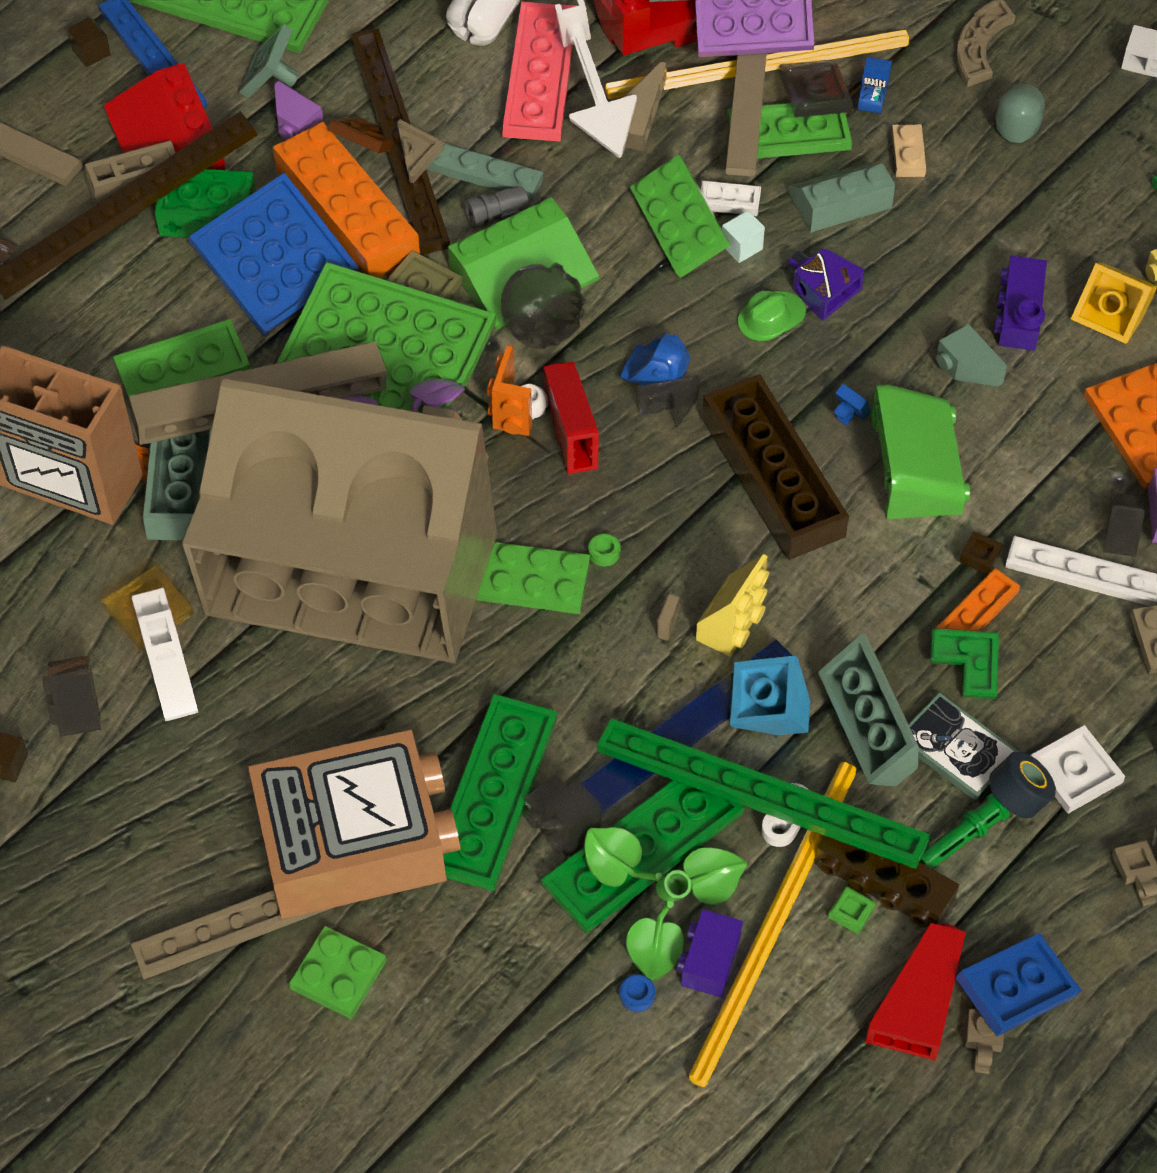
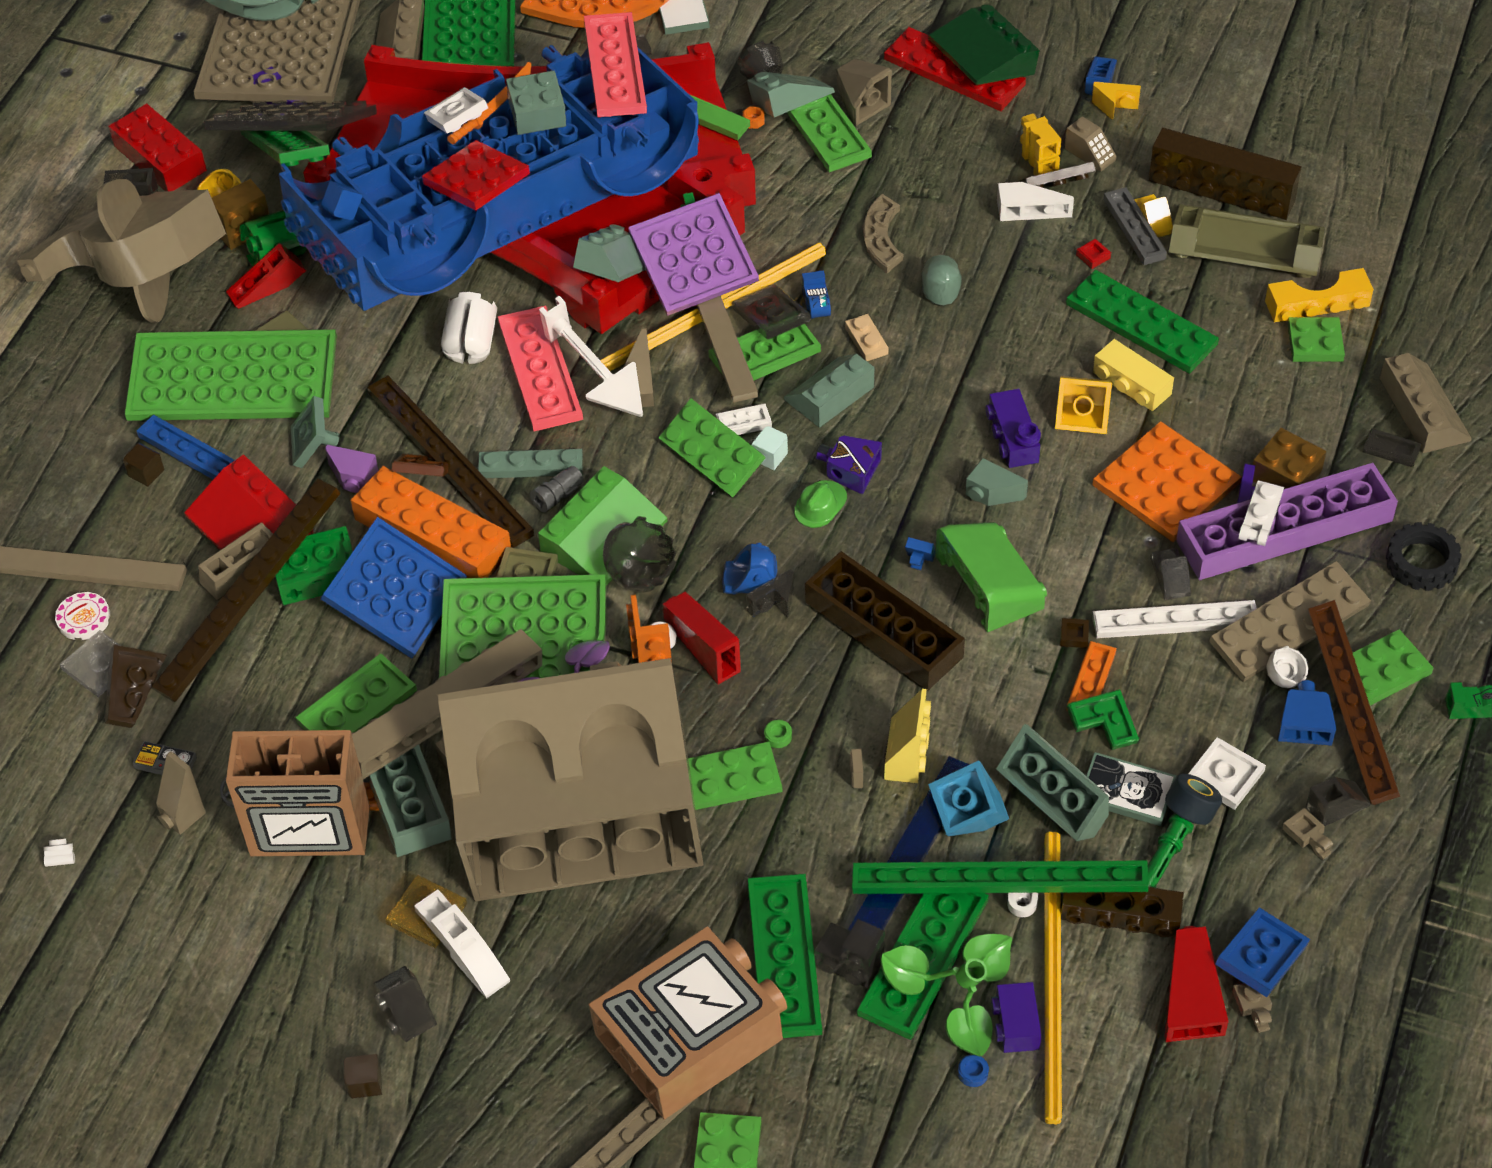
camera: 20 degrees left, 5 degrees down
dark tan tile [397,119,445,183] -> none
bright green tile [828,886,876,935] -> none

